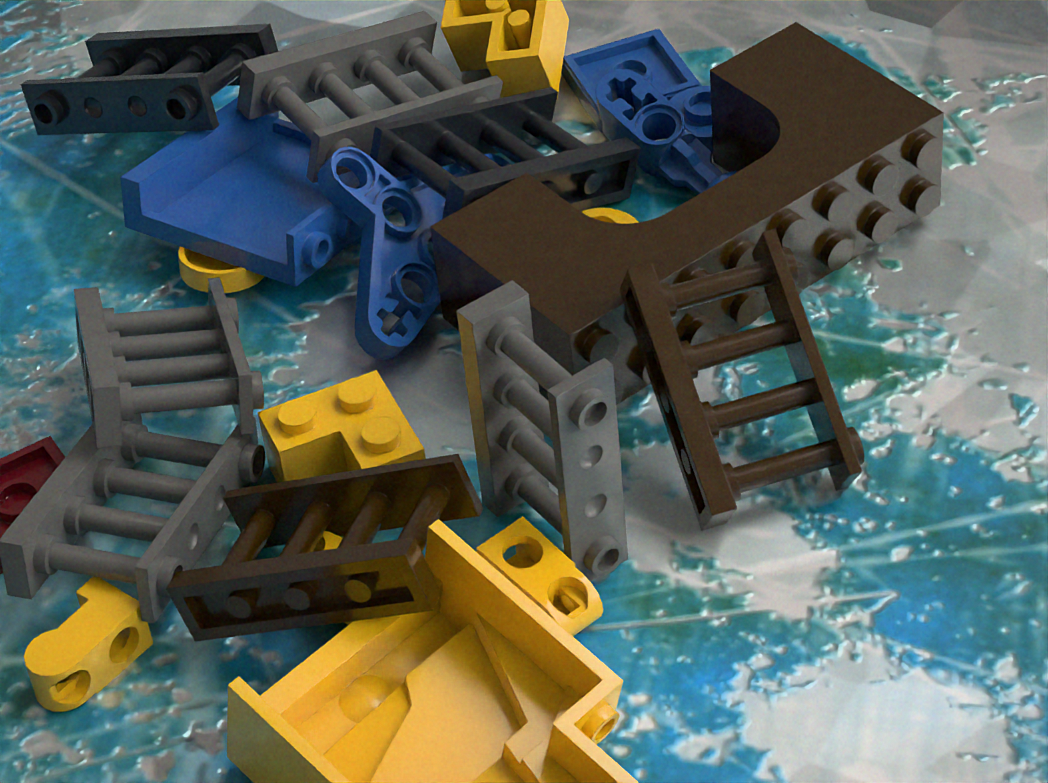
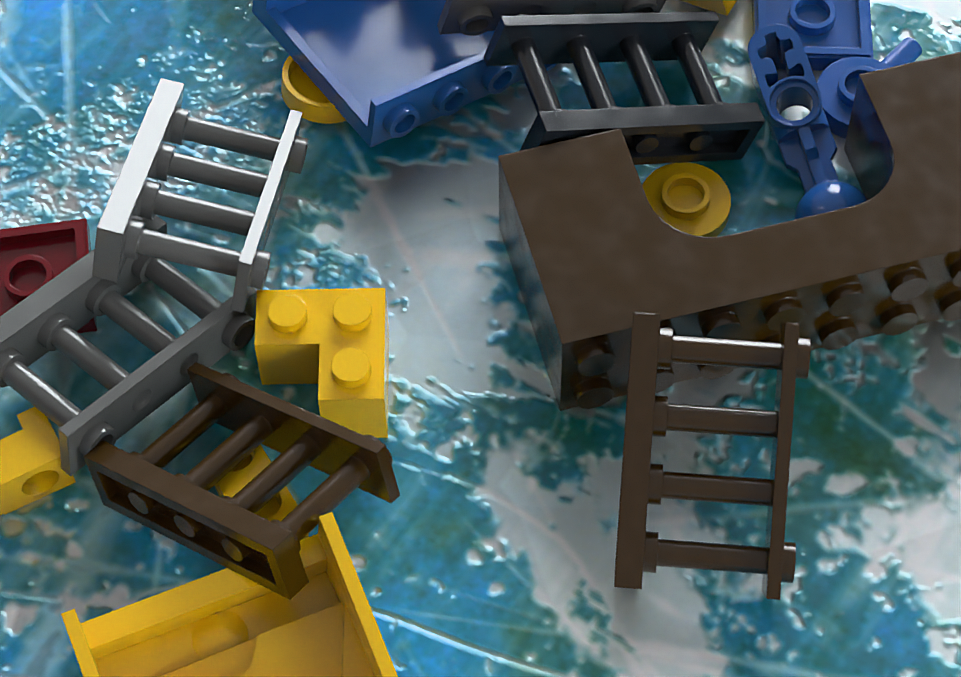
camera: 20 degrees right, 15 degrees up
blue beam [317,146,510,360] -> none
dark grey fence [457,280,628,582] -> none
yellow leg [476,516,603,636] -> none

